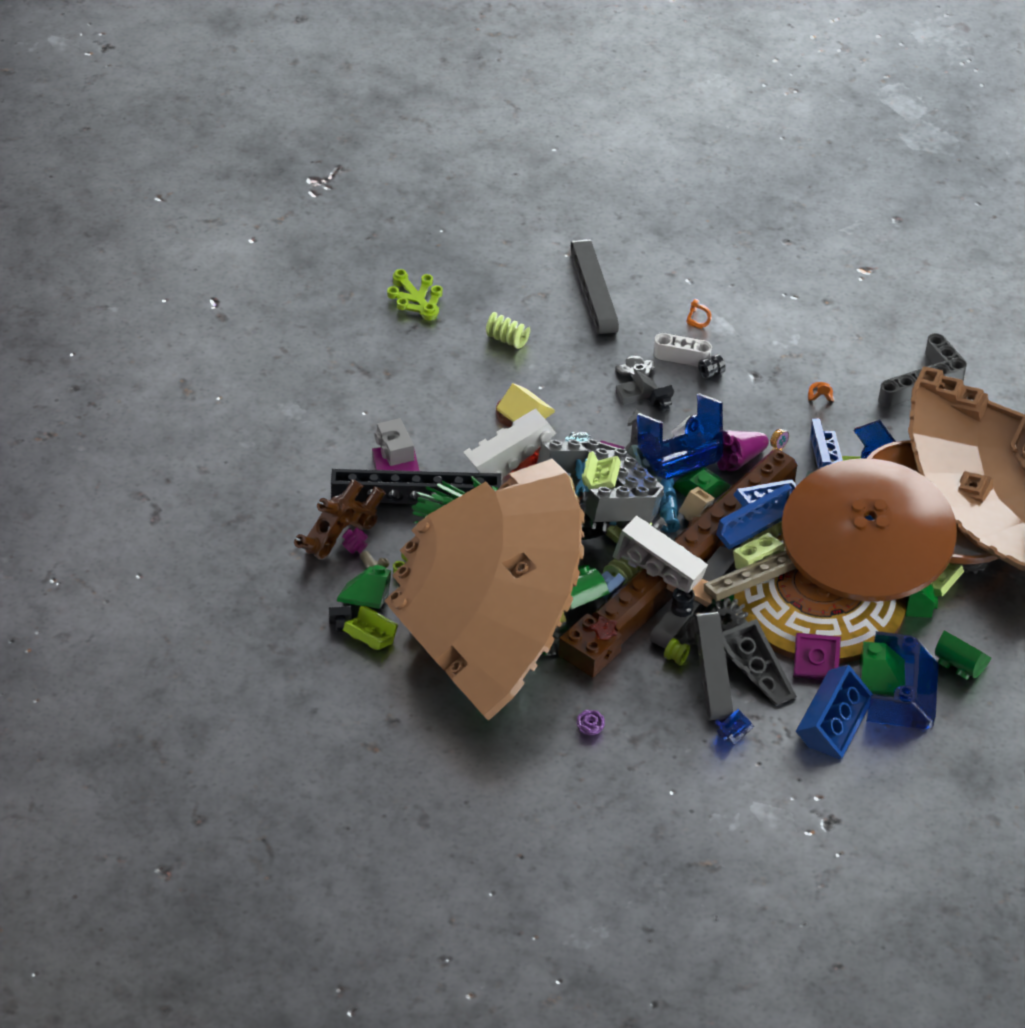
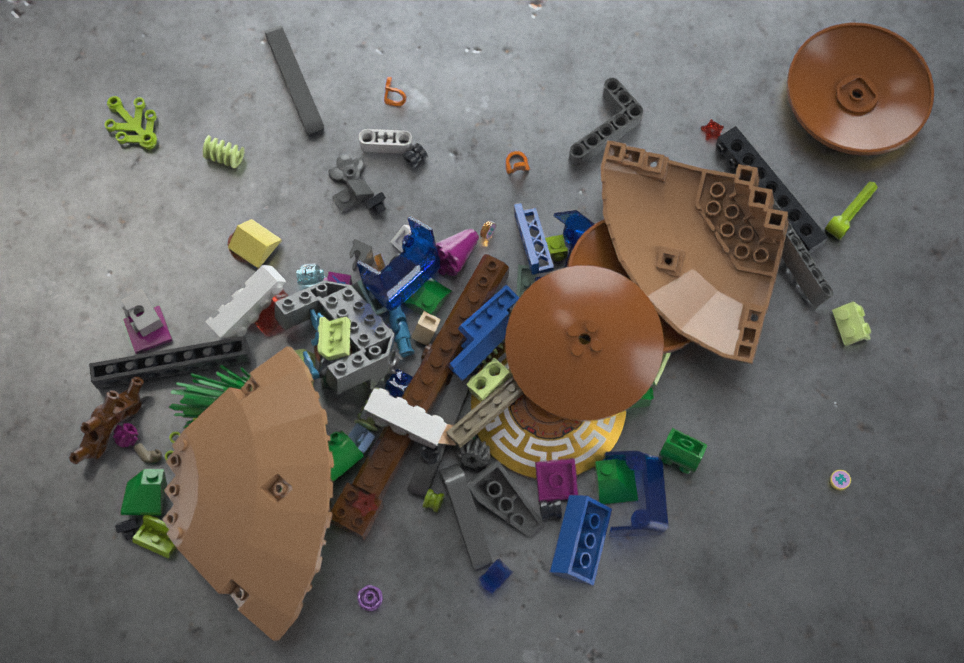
camera: 10 degrees left, 25 degrees up
none -> black wheel [540,499,562,520]

